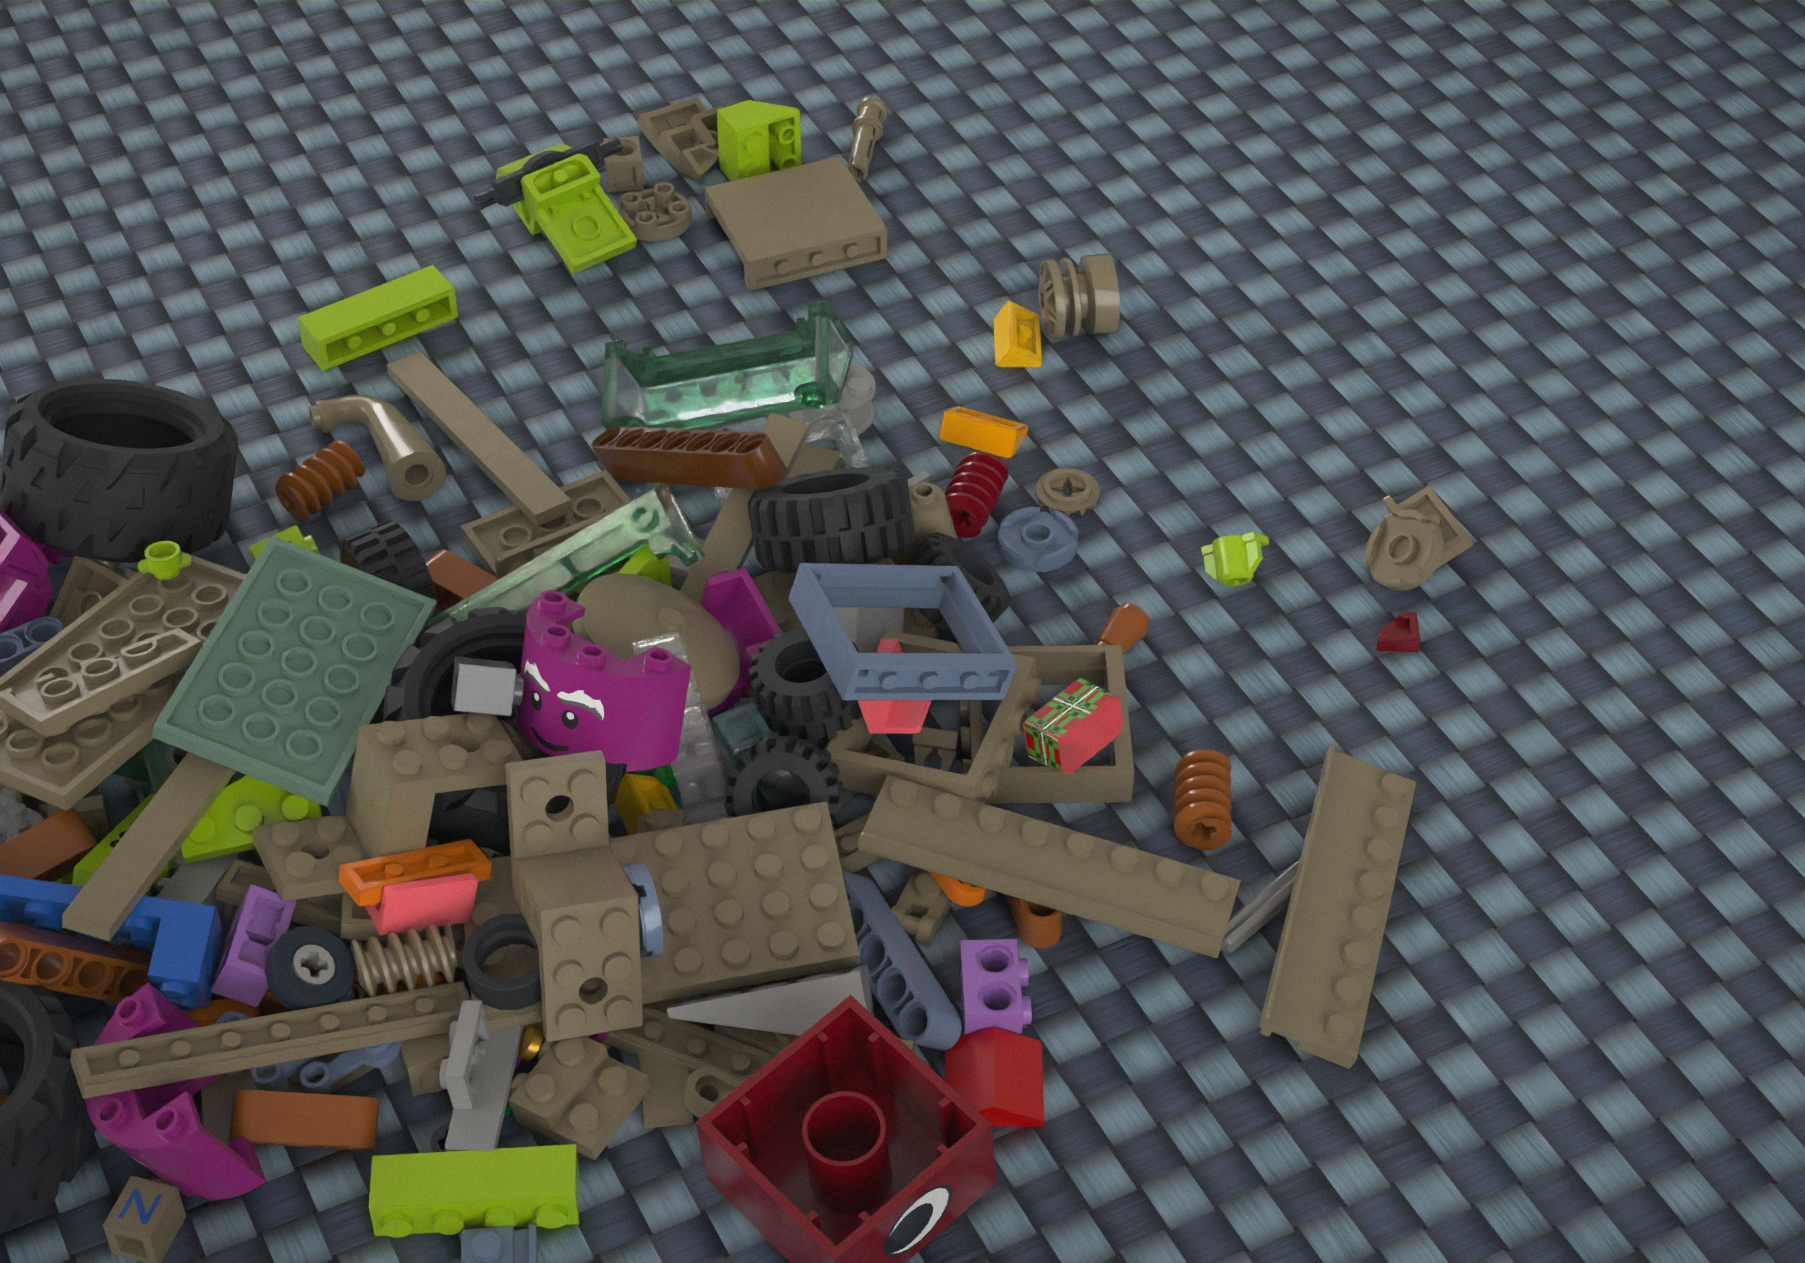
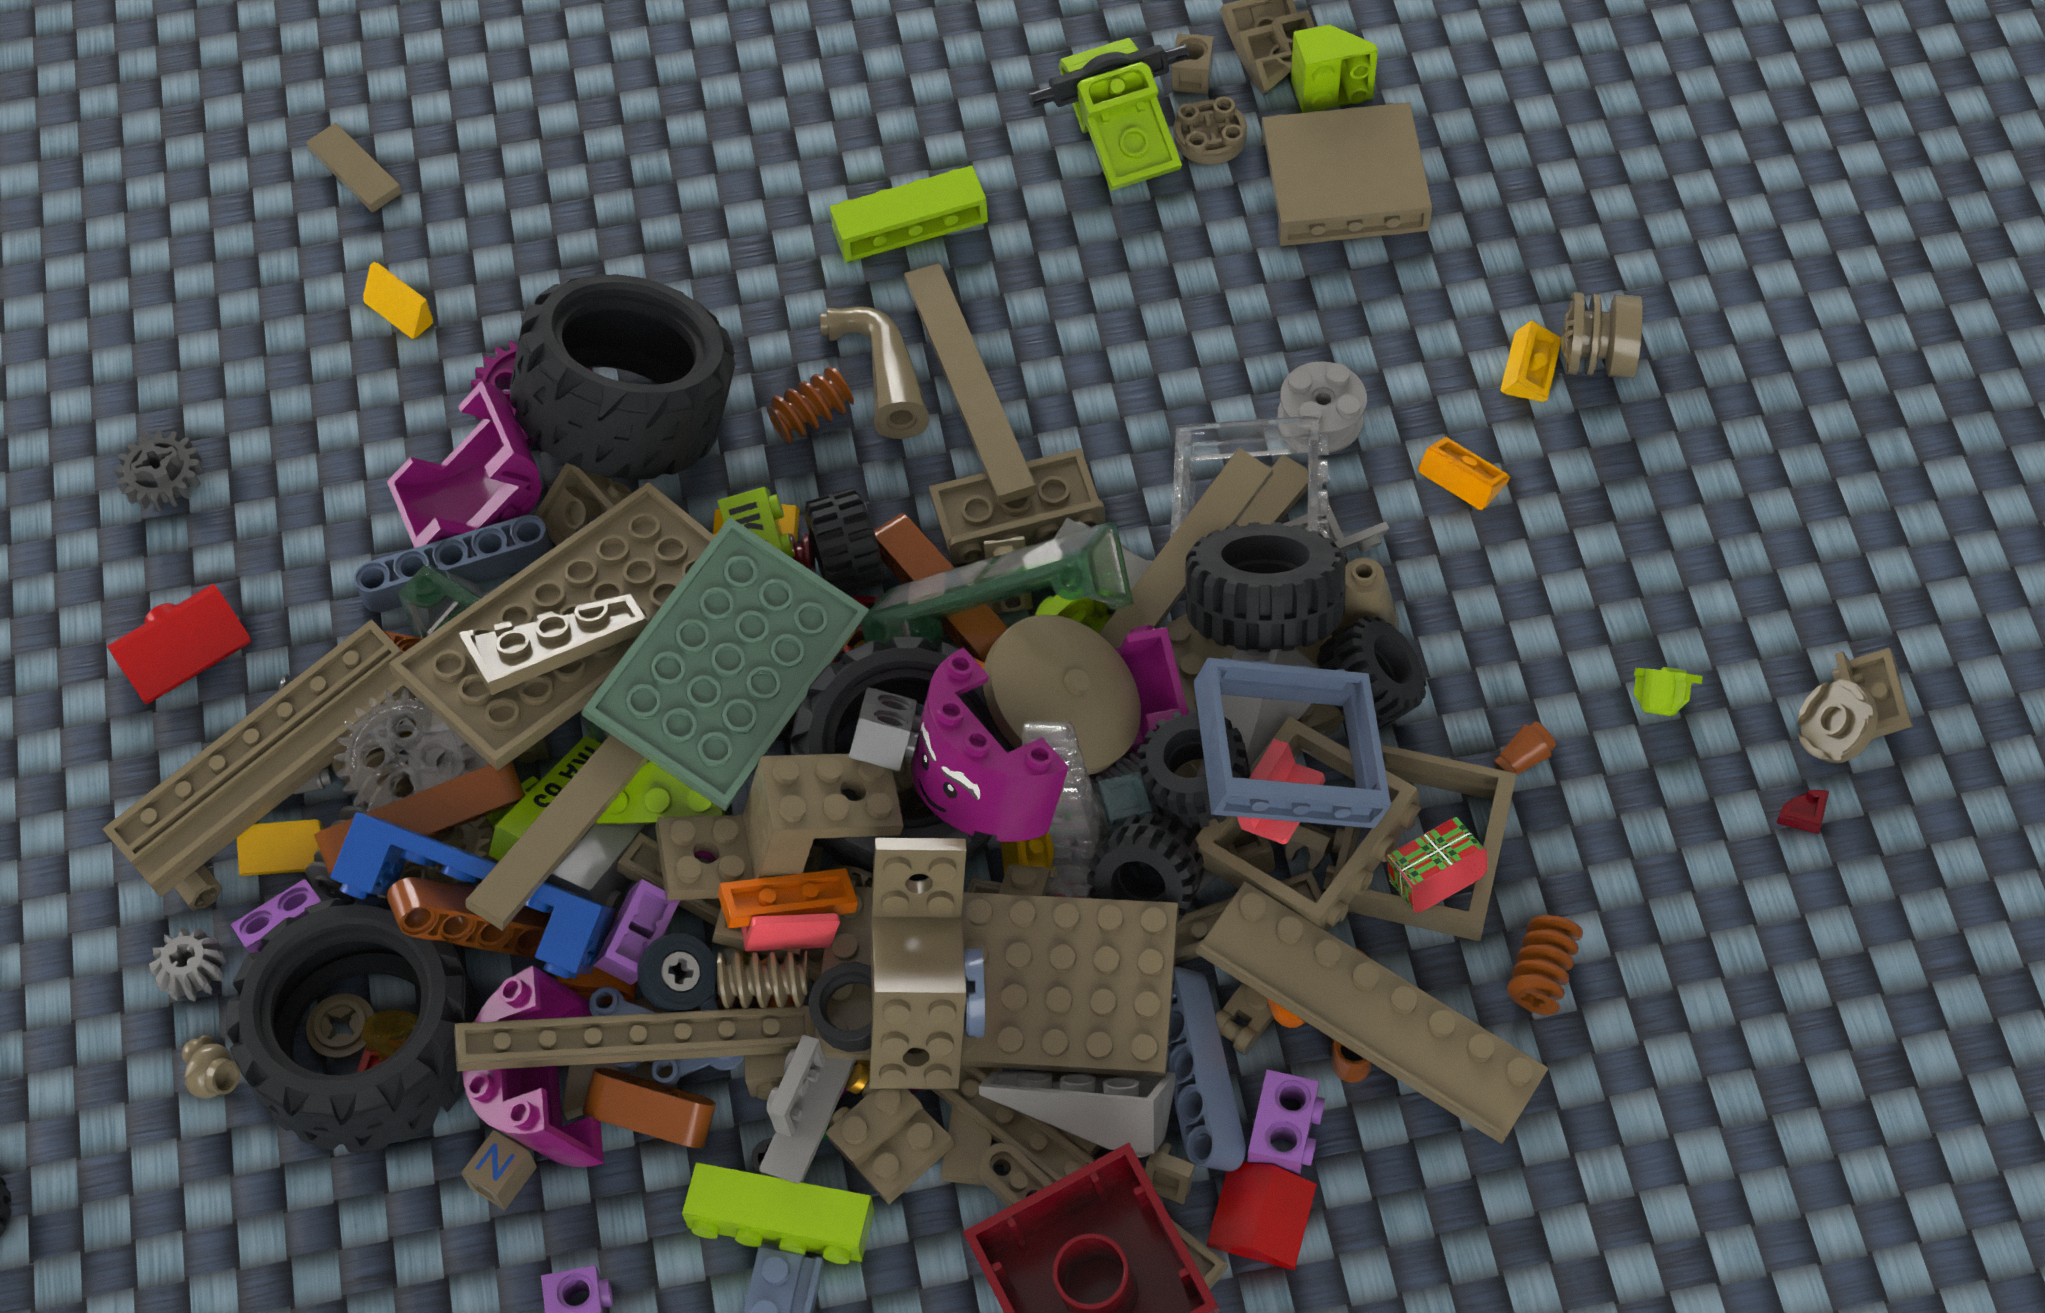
camera: 20 degrees right, 15 degrees up
lime plate [138,541,192,580] -> none
reddish brown beam [591,427,787,490] -> none
windscreen [601,301,853,430] -> none
dark tan pin [847,96,888,182] -> none
dark red piece [944,451,1009,538] -> none
sand blue tile [997,507,1078,572] -> none
dark tan gear [1035,468,1100,517] -> none
light grey axle [1221,861,1299,954] -> none
dark tan plate [1259,744,1416,1069] -> none

